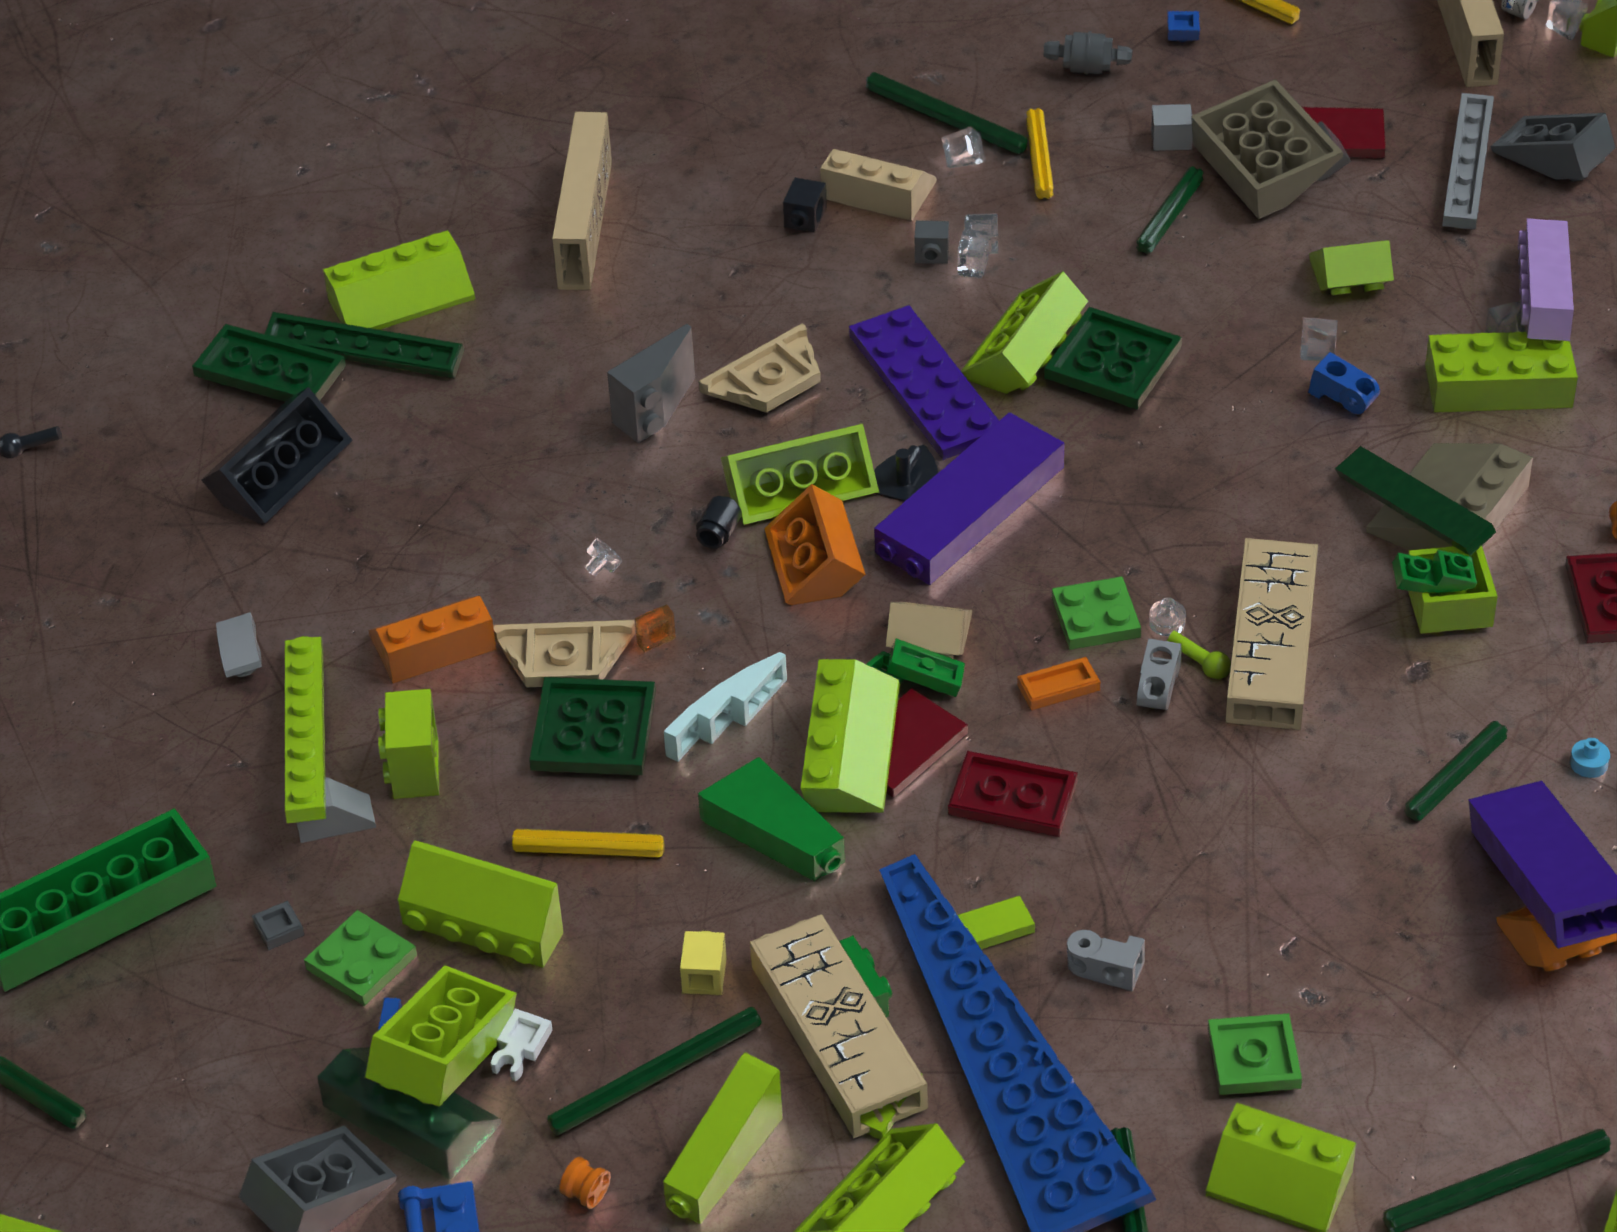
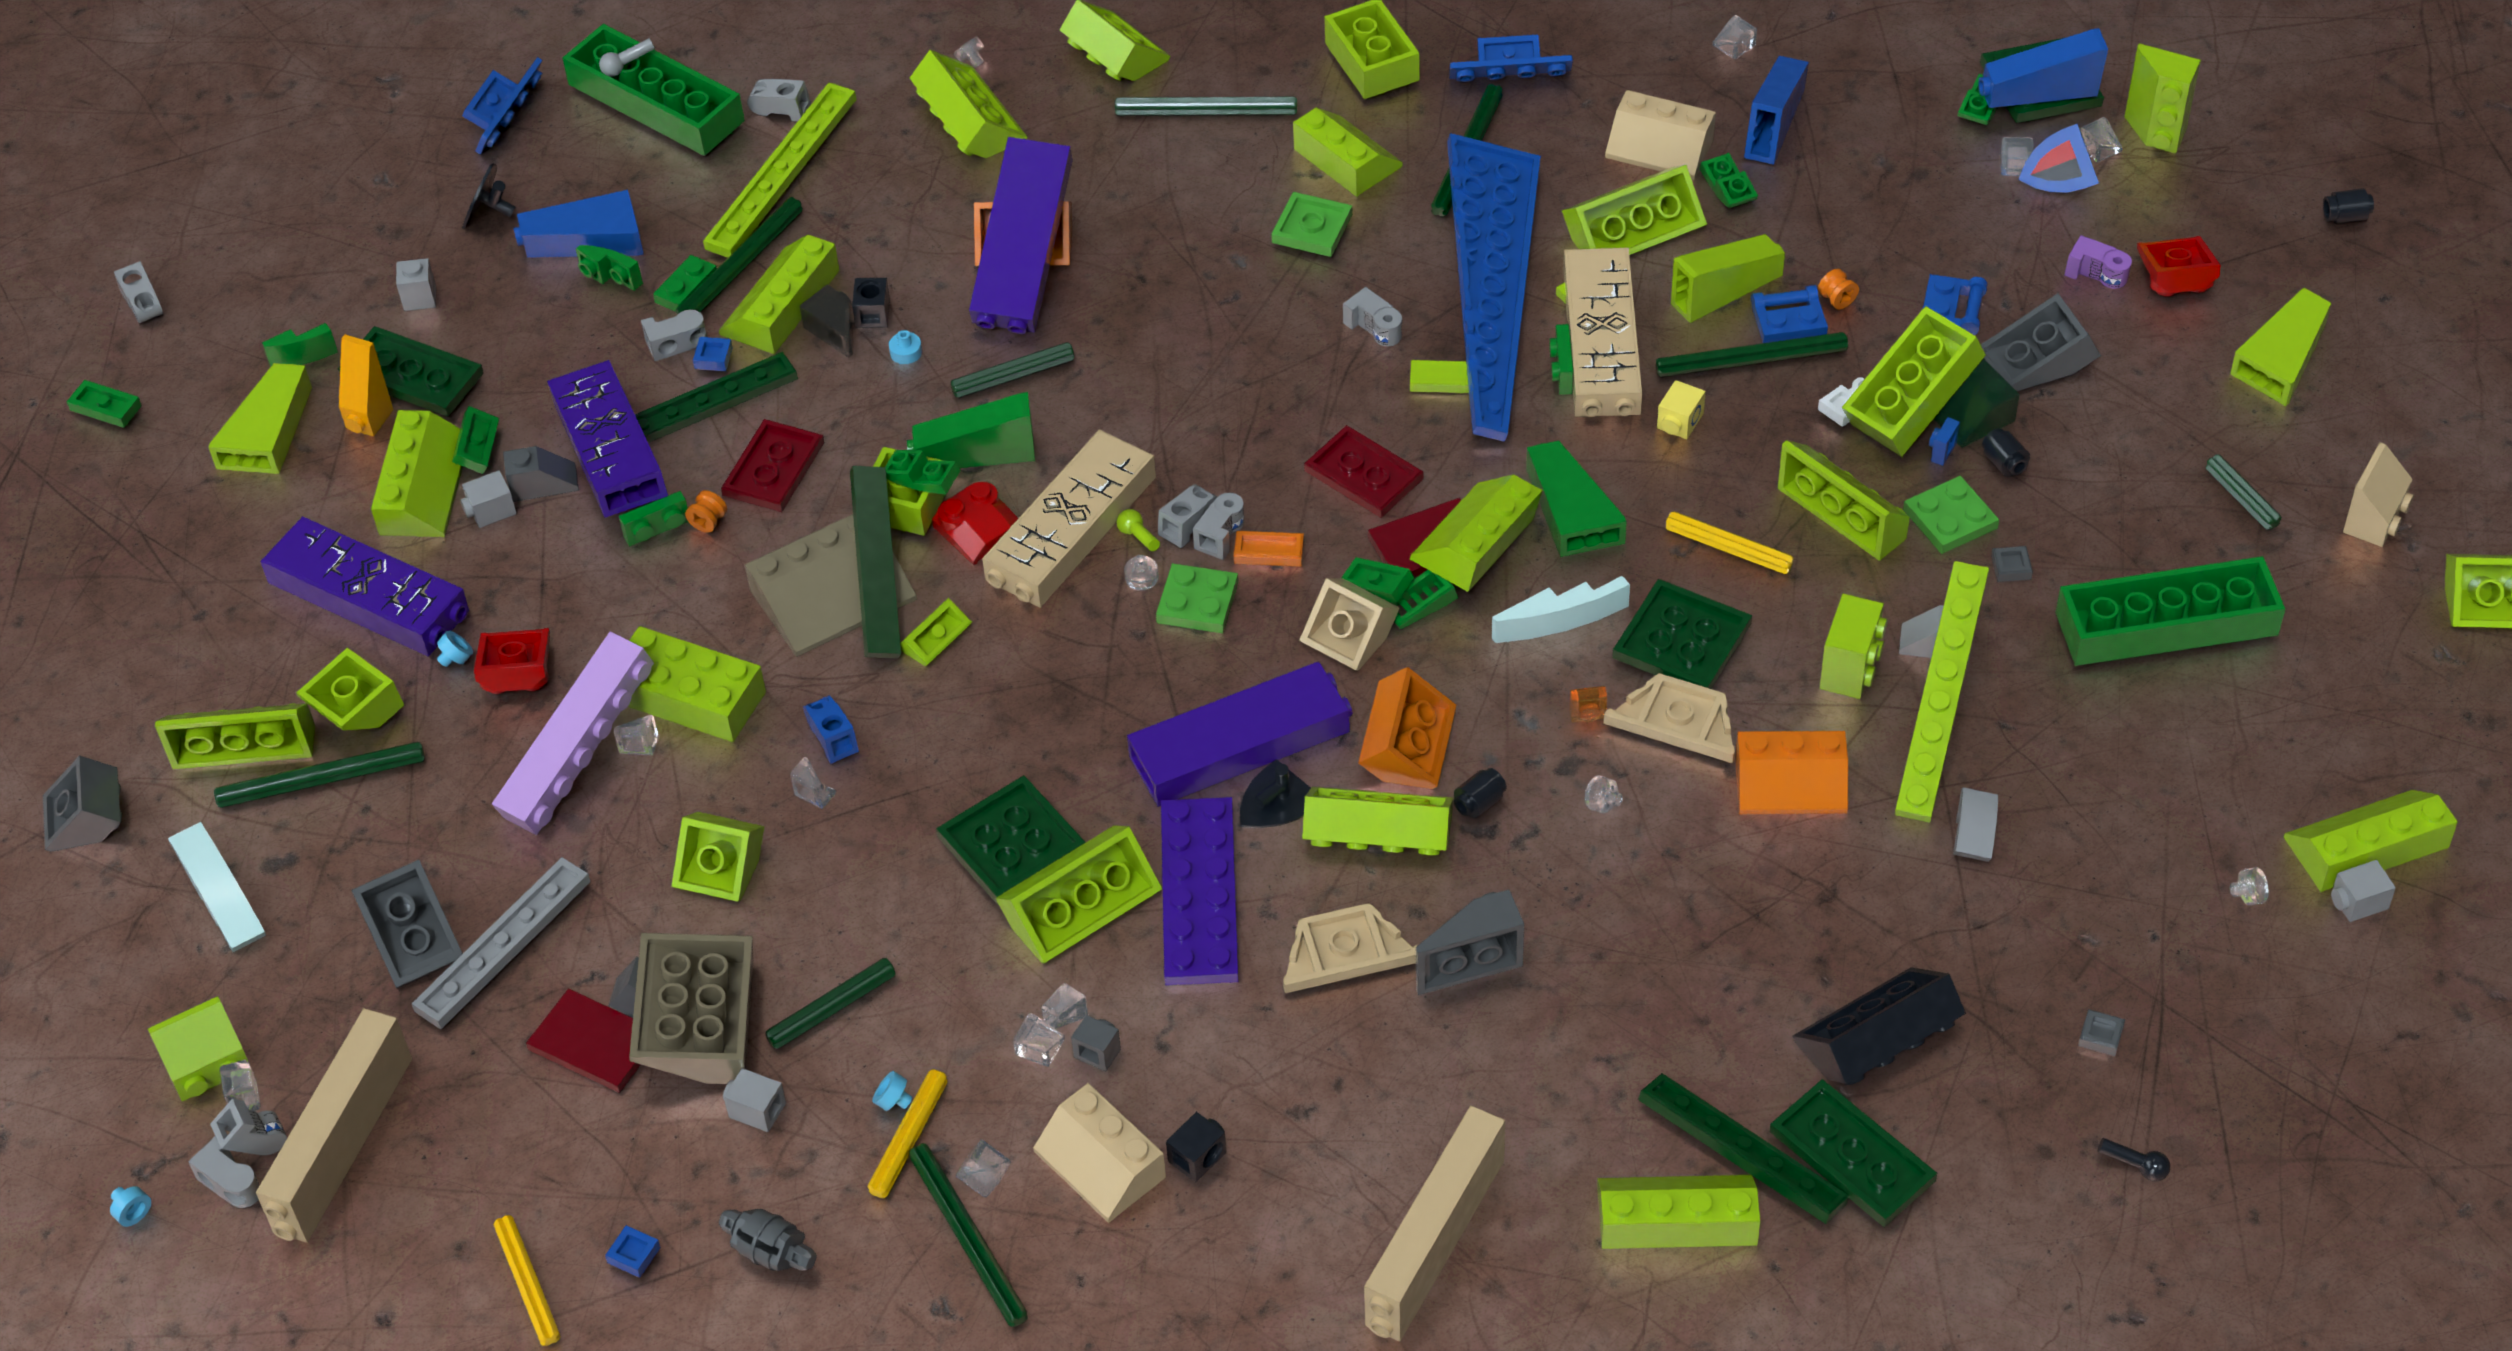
camera: 155 degrees left, 5 degrees up
none -> medium azure tile [872,1071,912,1111]
none -> lime slope [900,598,972,666]
none -> green slope [907,392,1035,468]
none -> red slope [932,482,1019,565]
none -> light grey leg [1193,493,1244,560]
none -> blue plate [1751,285,1828,343]
none -> black brick [1982,428,2030,477]
none -> dark grey tile [2078,1009,2125,1056]

